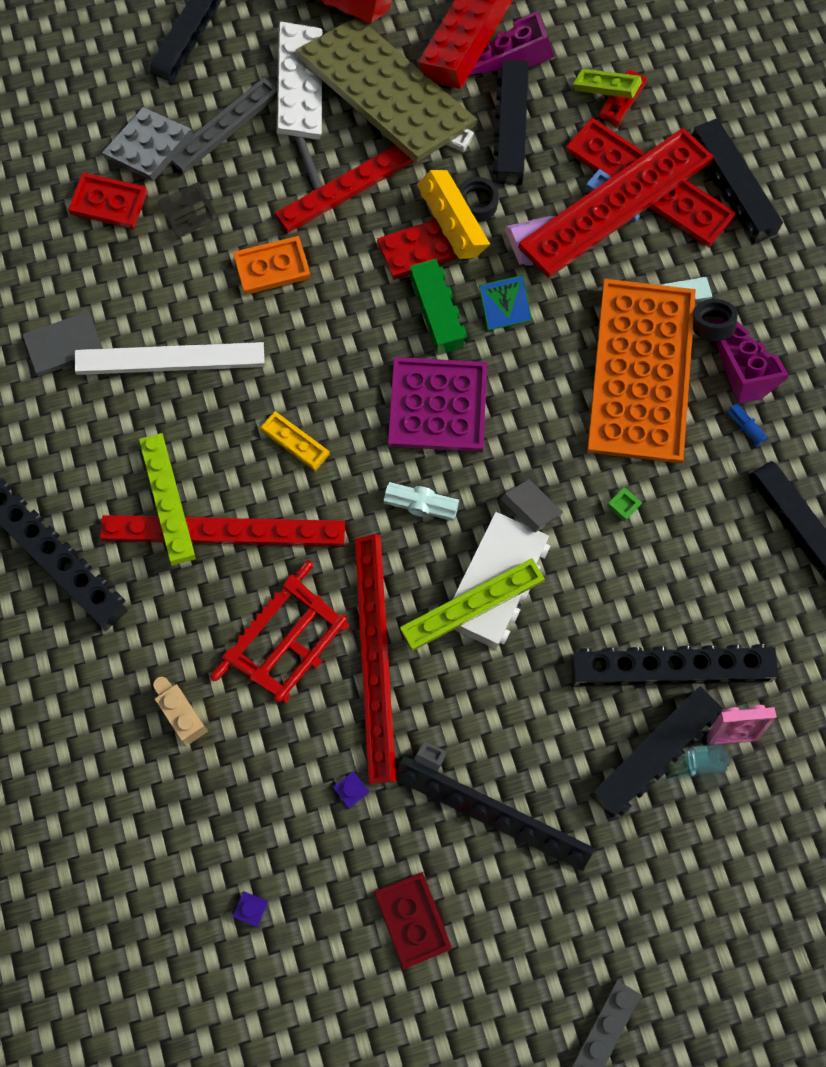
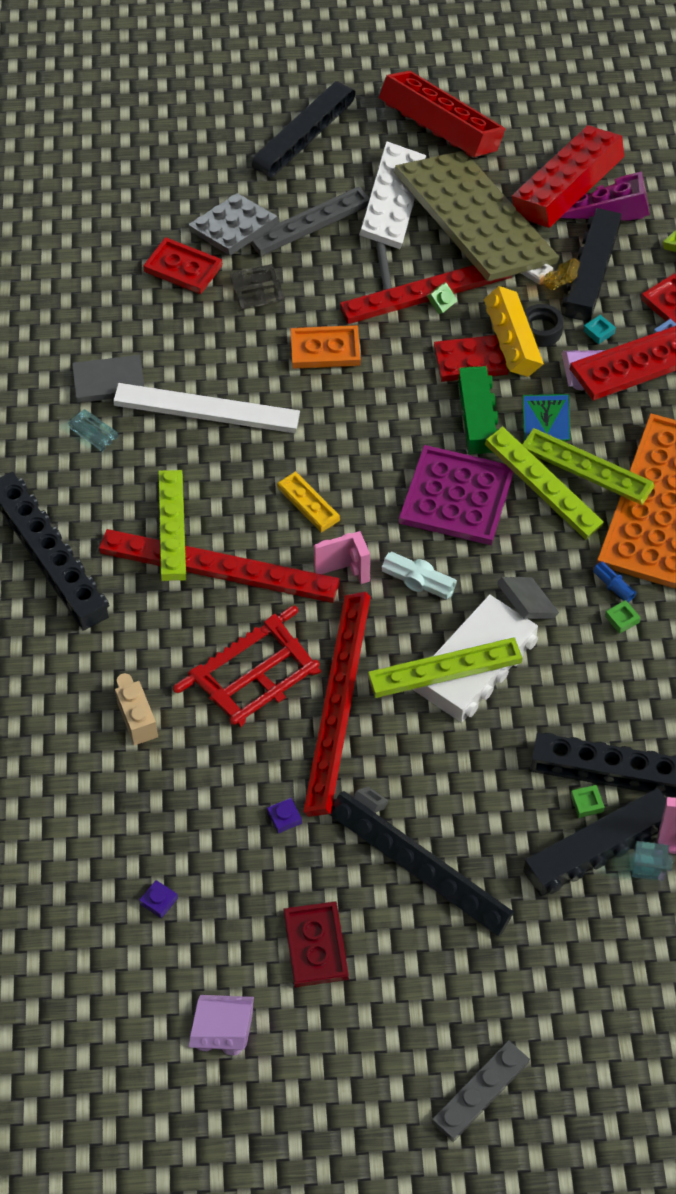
camera: 15 degrees right, 15 degrees down
none -> clear light blue tile [68,409,118,451]
none -> lavender slope [189,995,254,1056]
none -> bright pink bracket [314,531,370,584]
none -> plate [427,282,458,314]
none -> lime plate [485,427,604,540]
none -> lime plate [522,428,655,505]
none -> clear yellow plate [543,258,580,290]
none -> bright green plate [571,785,605,818]
none -> teal plate [583,315,616,344]
none -> blue axle [593,561,637,603]

